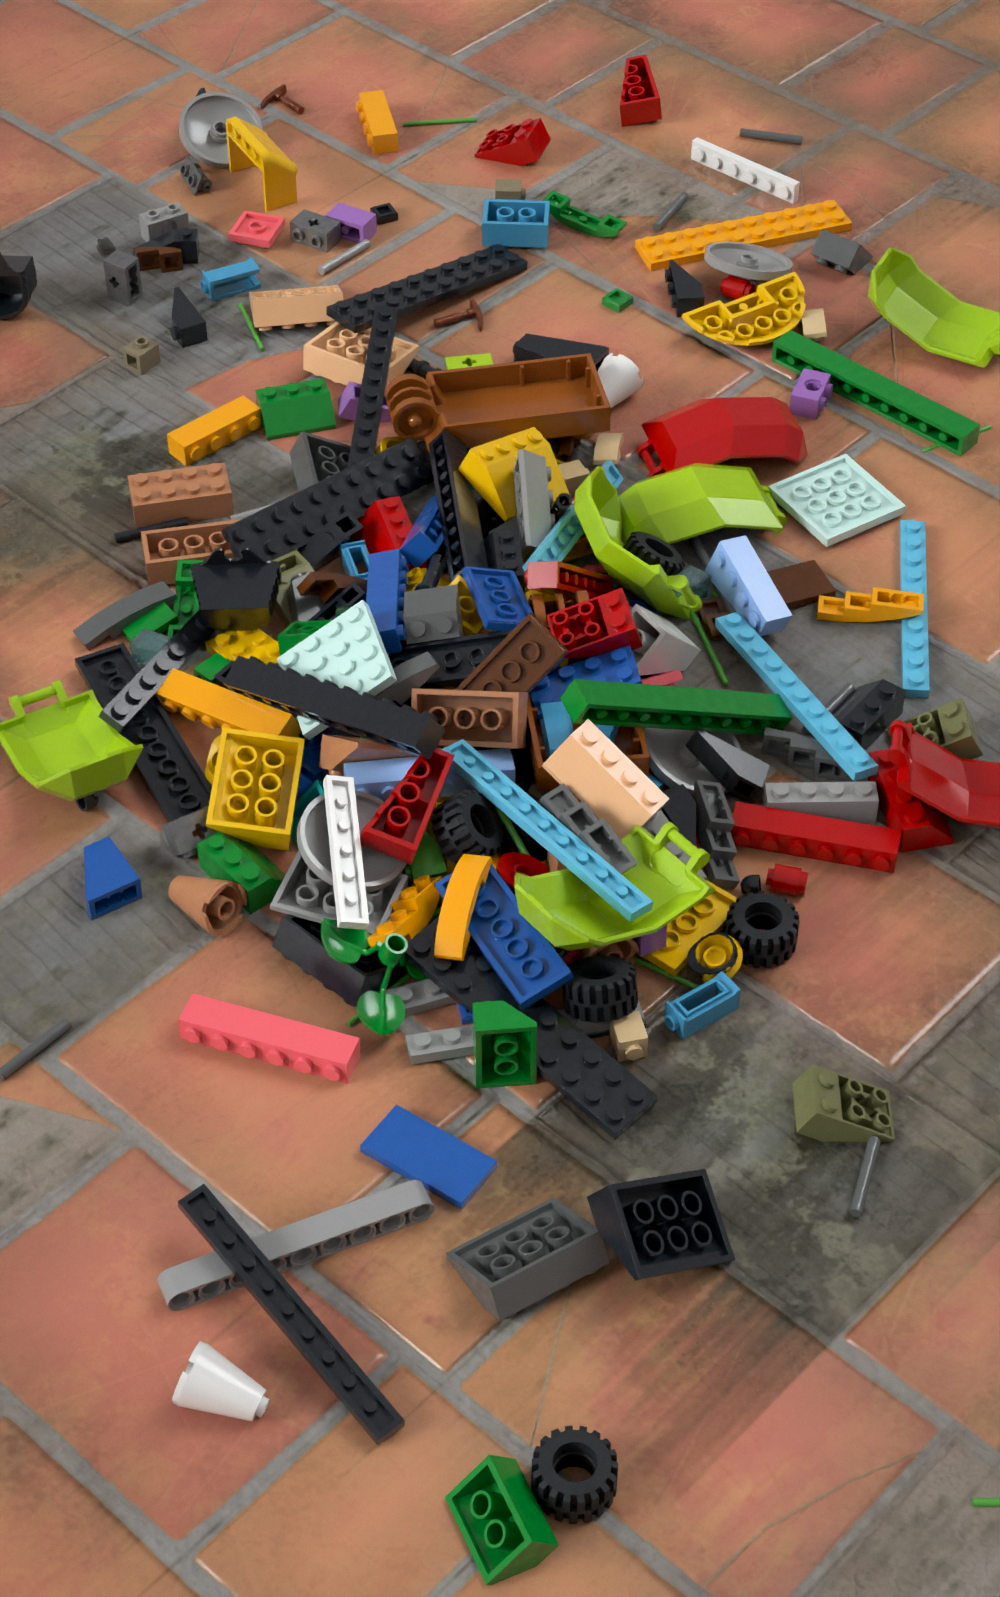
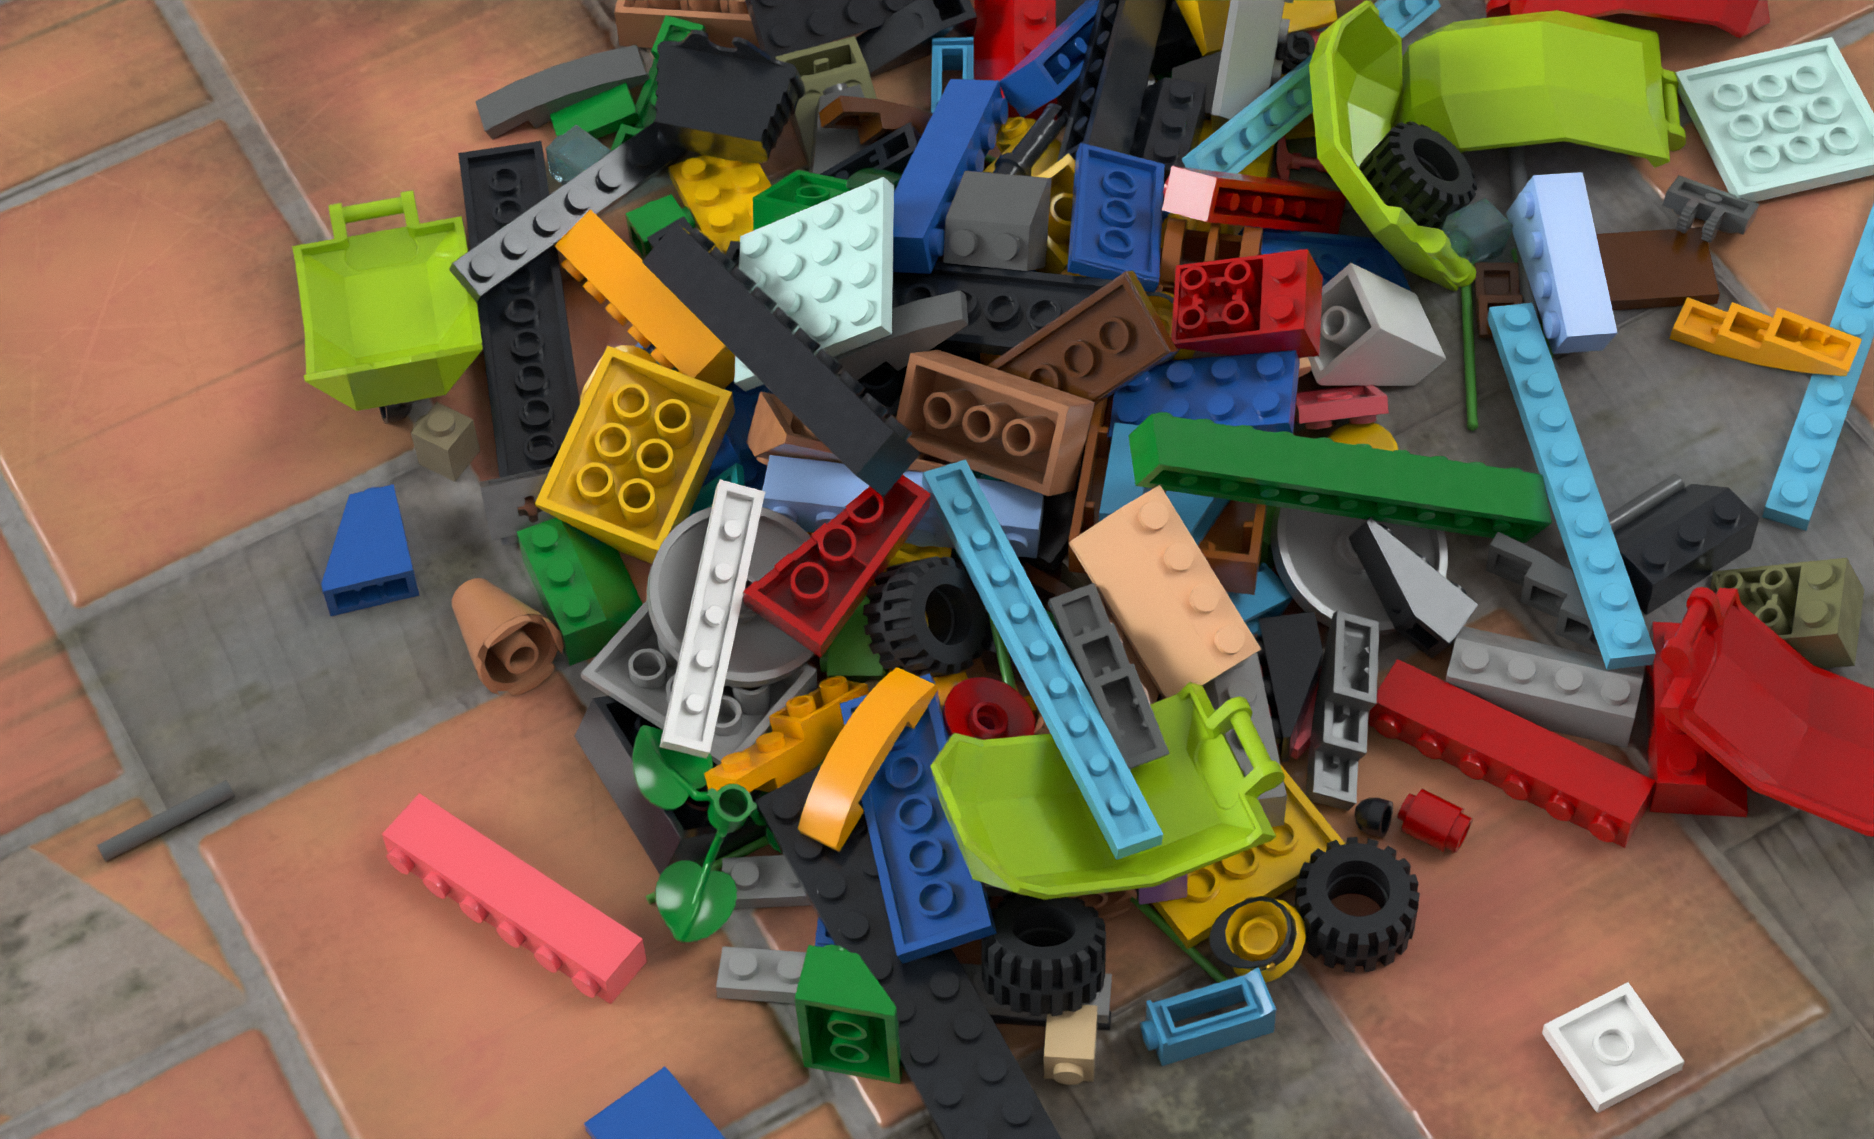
camera: 20 degrees right, 10 degrees up
none -> dark tan brick [411,402,480,482]
none -> white plate [1542,983,1684,1113]
none -> dark grey hinge [1662,175,1759,243]

